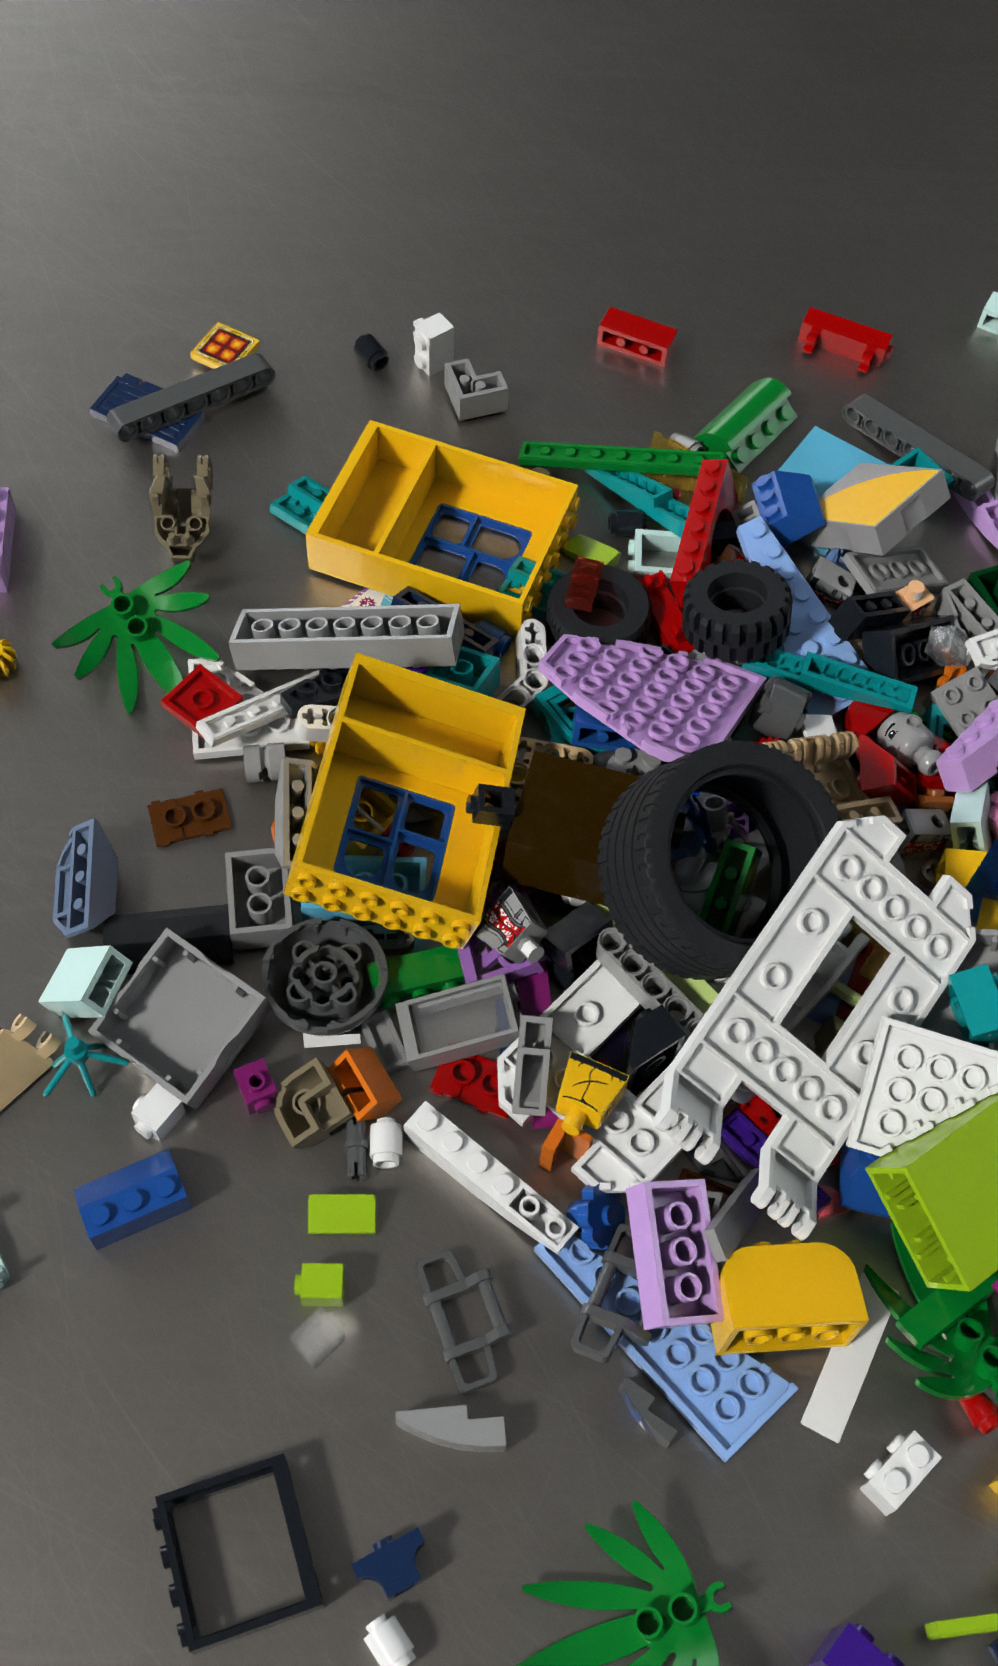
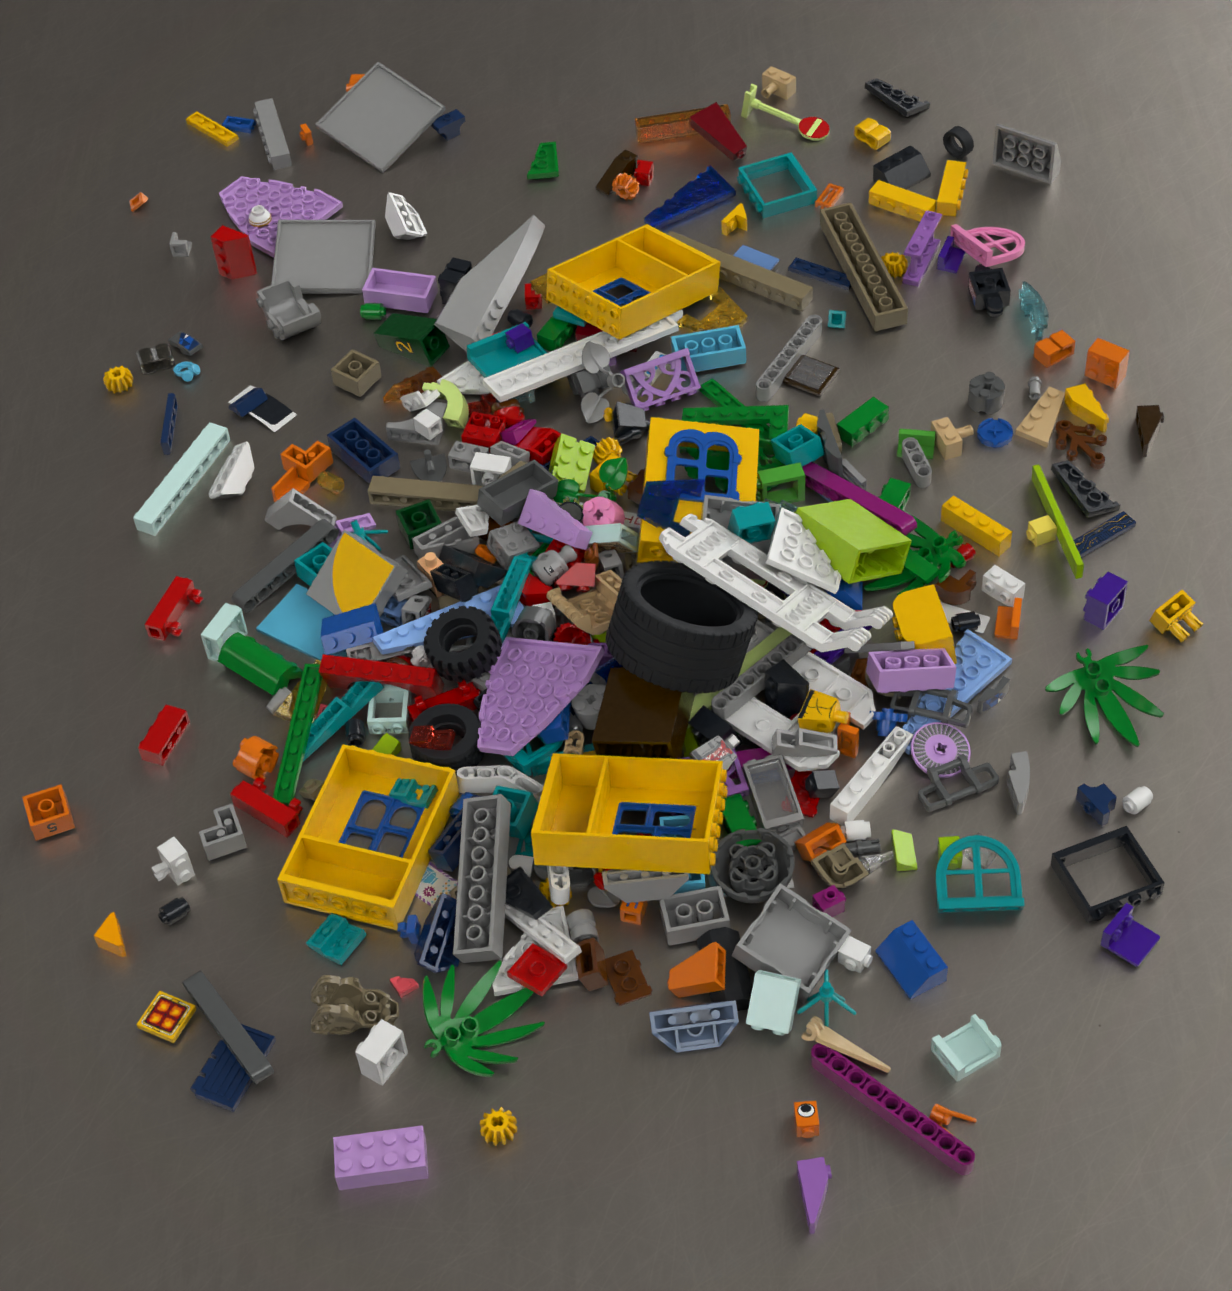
camera: 85 degrees left, 10 degrees down
black brick [466,783,515,831] -> none
clear brick [924,626,969,666] -> none
none -> orange brick [22,784,75,841]
none -> light orange slope [94,912,126,957]
none -> light aqua window [201,603,248,663]
none -> red brick [230,777,303,838]
none -> orange brick [232,736,279,780]
none -> teal plant [350,520,388,551]
none -> white brick [355,1019,408,1086]
none -> coral tile [389,976,419,998]
none -> blue tile [397,914,421,944]
none -> dark blue wedge [414,893,460,974]
none -> reddish brown brick [576,937,608,992]
none -> orange slope [667,942,726,998]
none -> black brick [805,770,839,798]
none -> clear cone [859,851,894,874]
none -> piece [911,722,971,778]
none -> reddish brown brick [935,569,977,605]
none -> teal window [935,835,1025,913]
none -> black brick [951,611,981,633]
none -> orange panel [994,597,1022,640]
none -> dark purple bracket [1101,903,1160,967]

